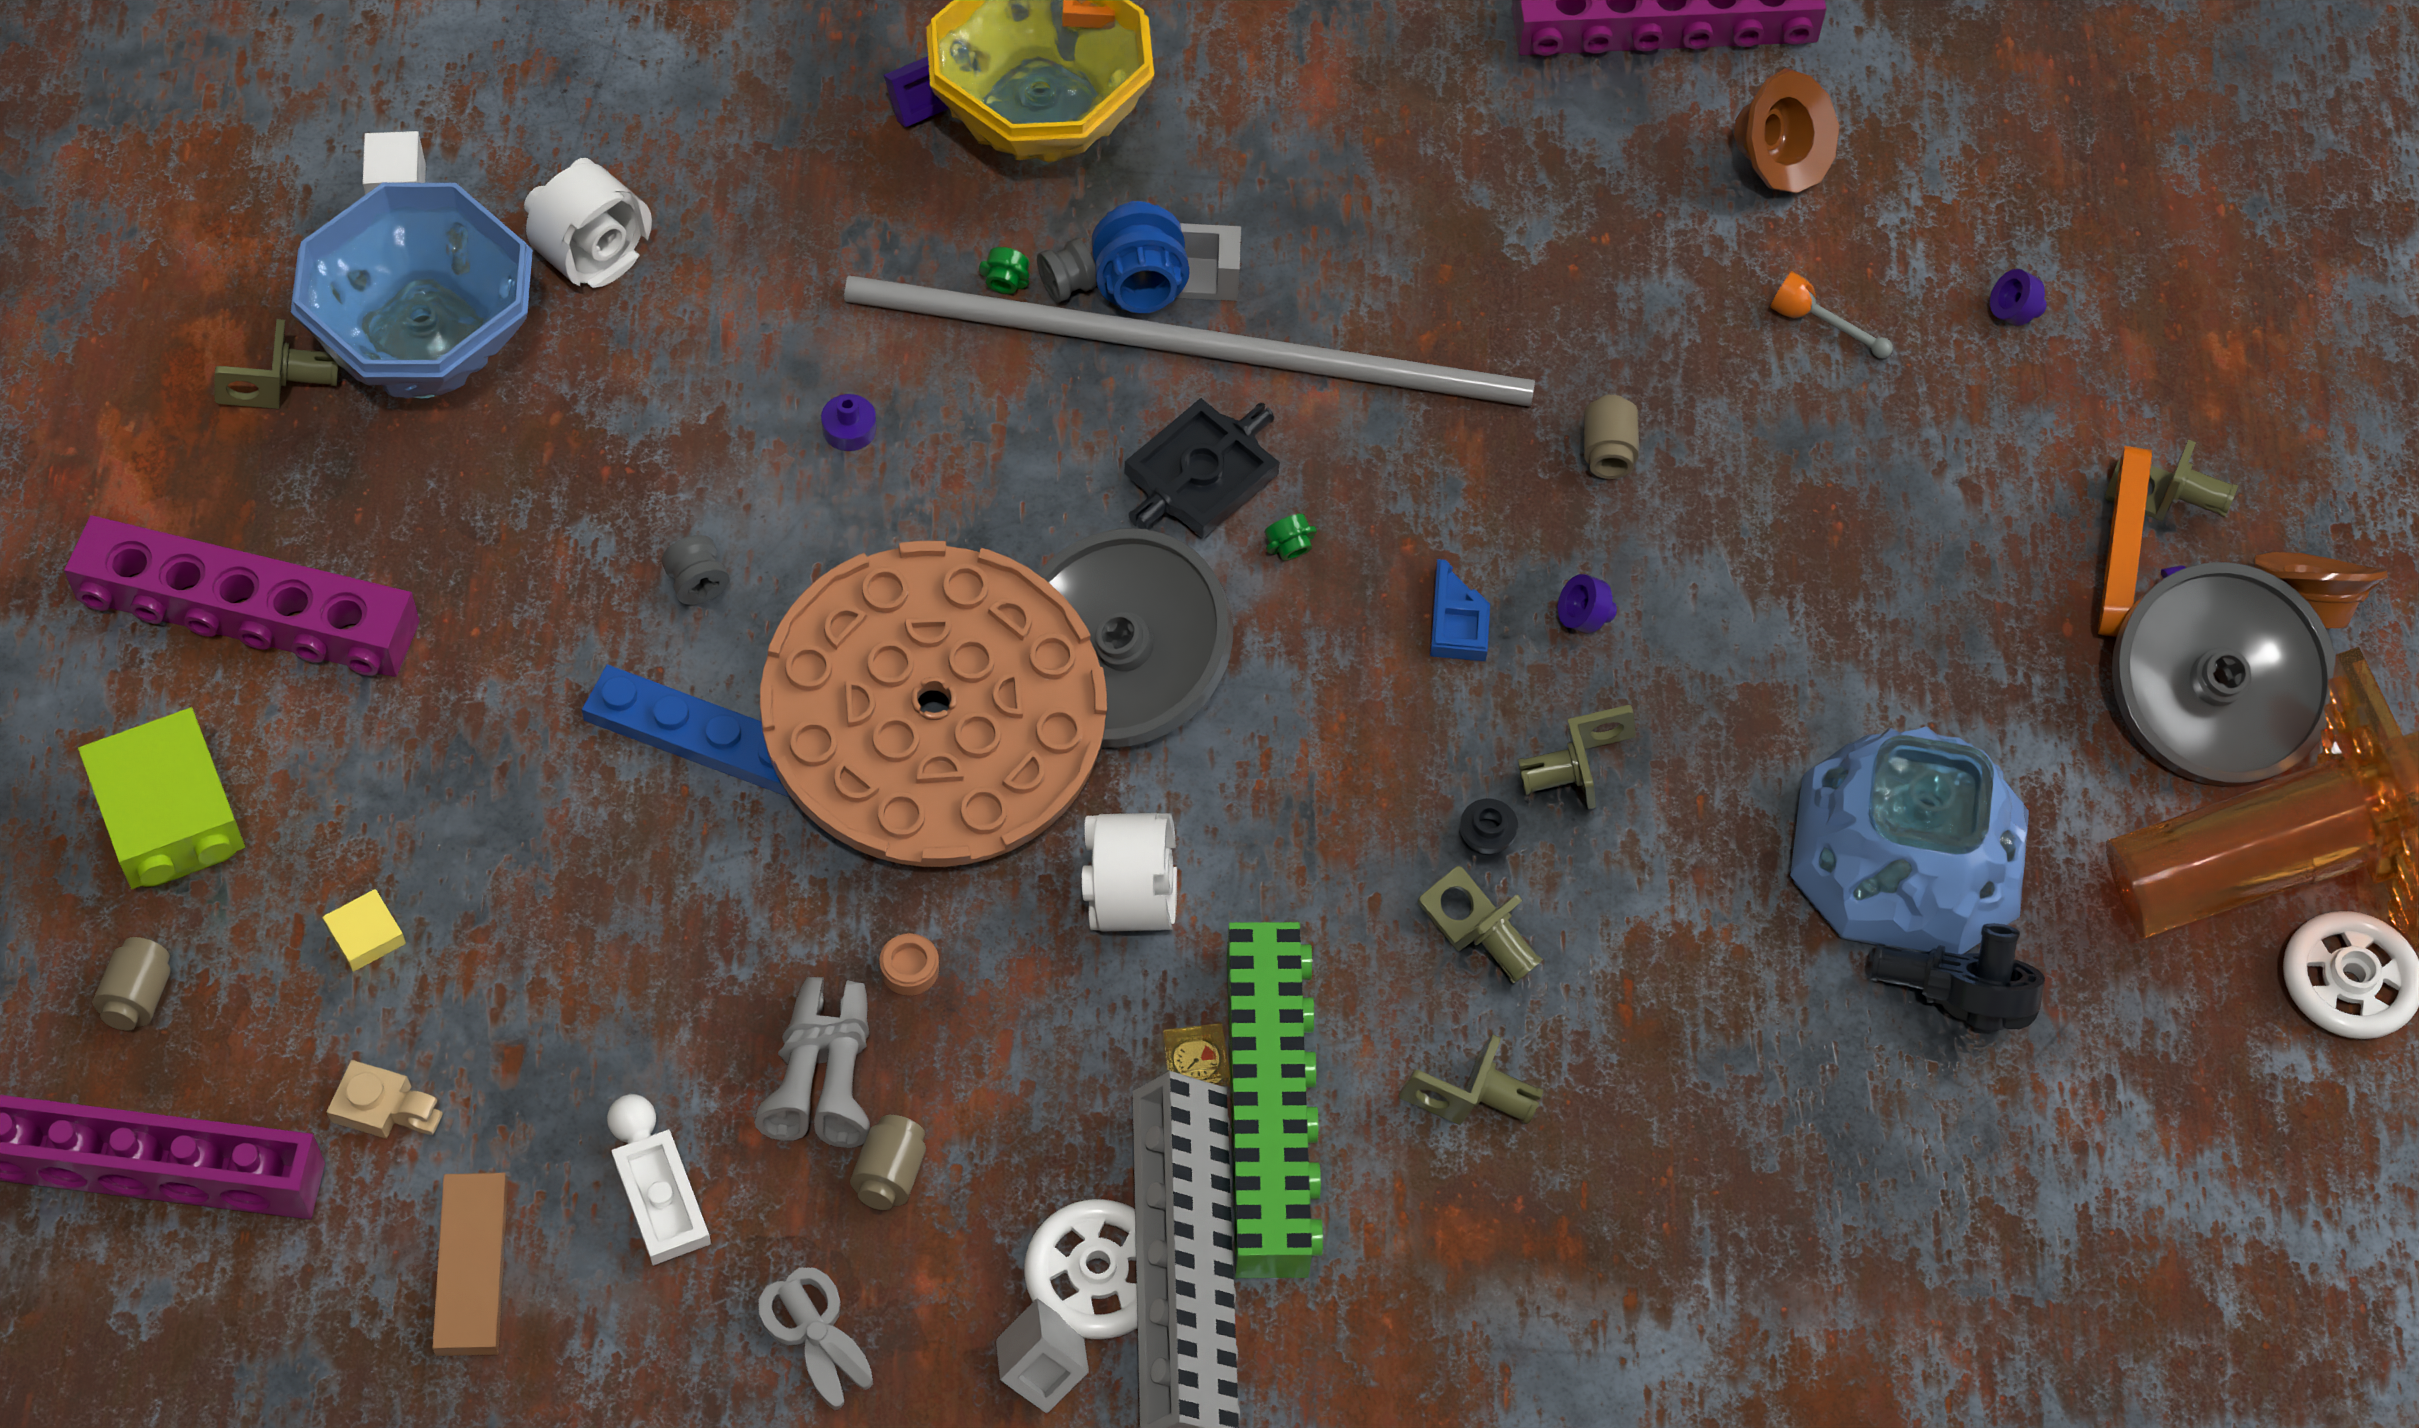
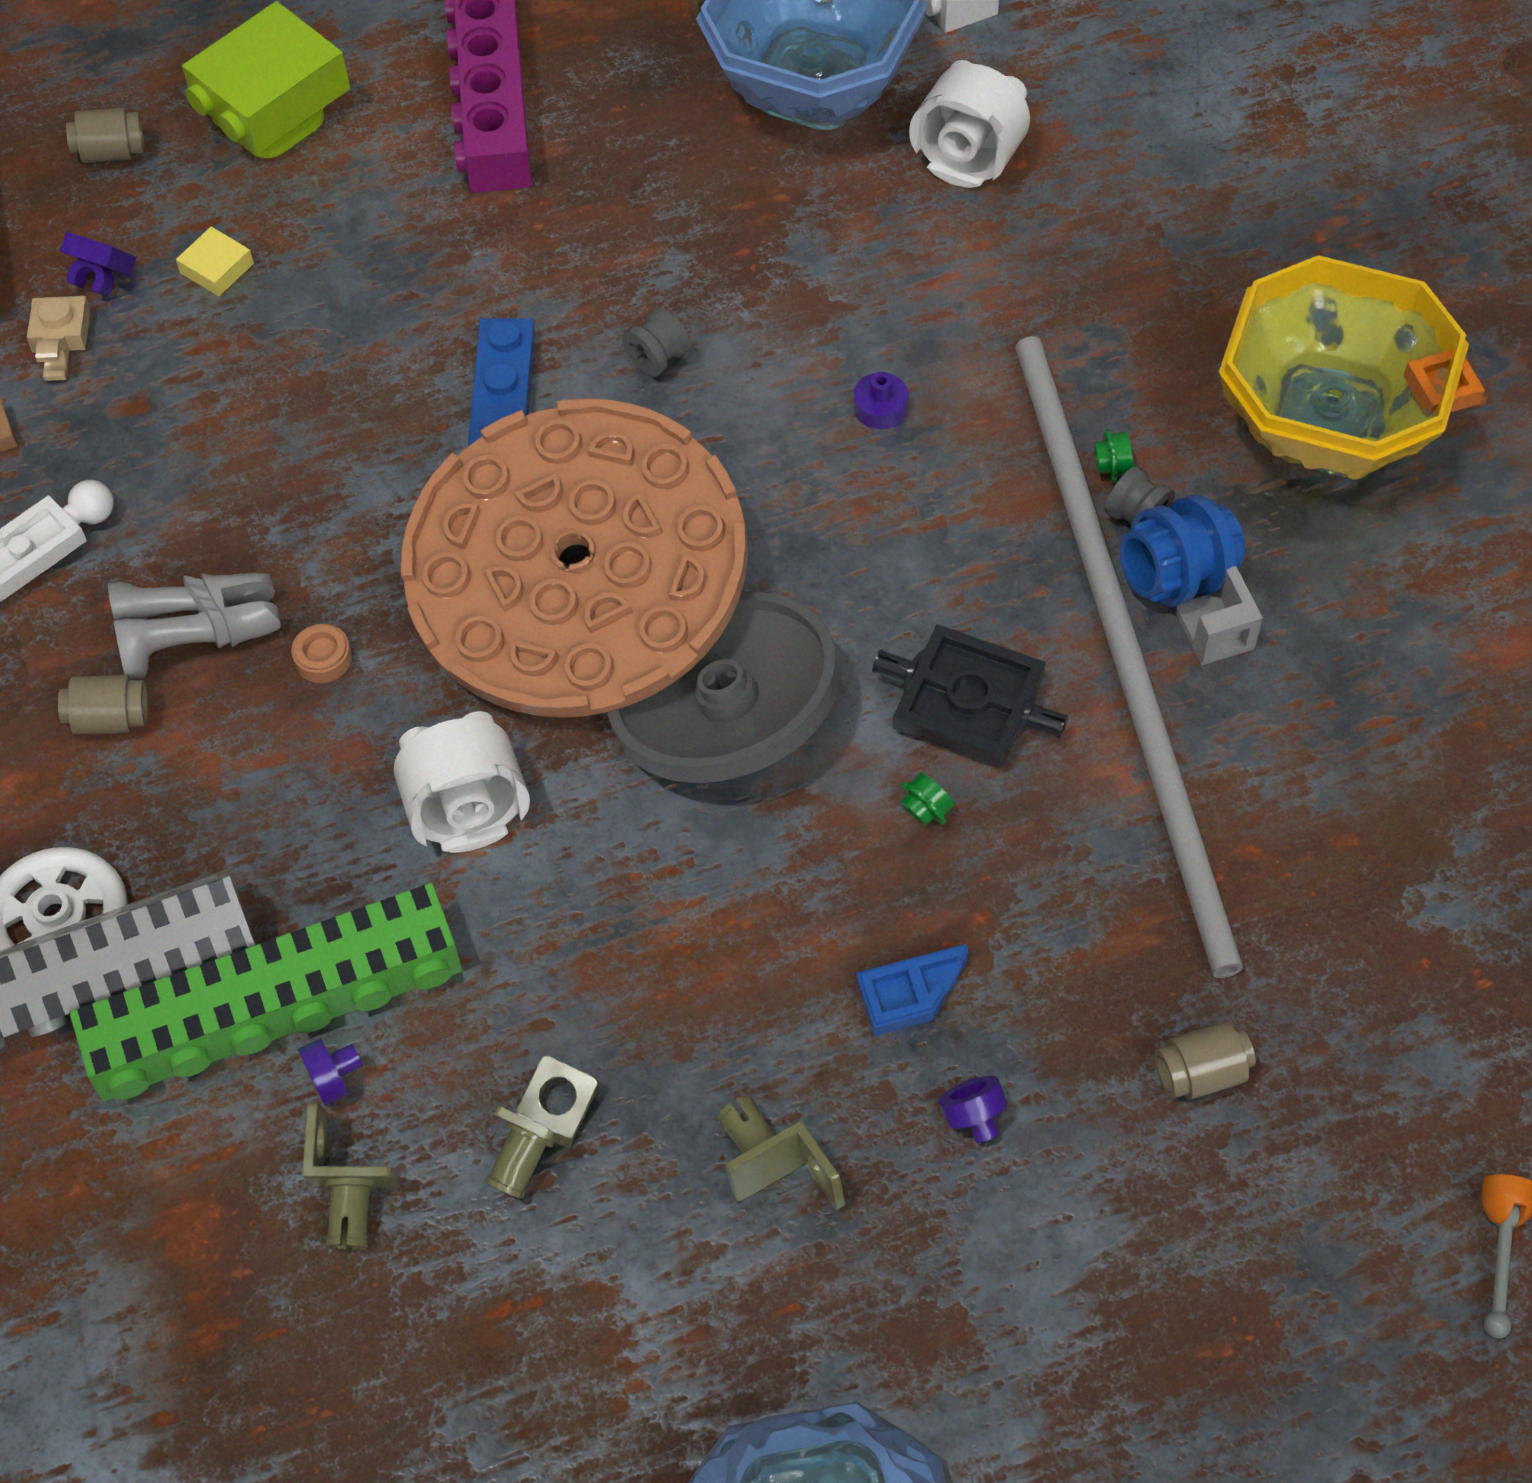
camera: 75 degrees right, 0 degrees up
clear yellow tile [1163,1023,1231,1086] -> none
black plate [1460,798,1518,855] -> none
none -> dark purple tile [60,231,137,296]
none -> dark purple tile [297,1038,363,1106]

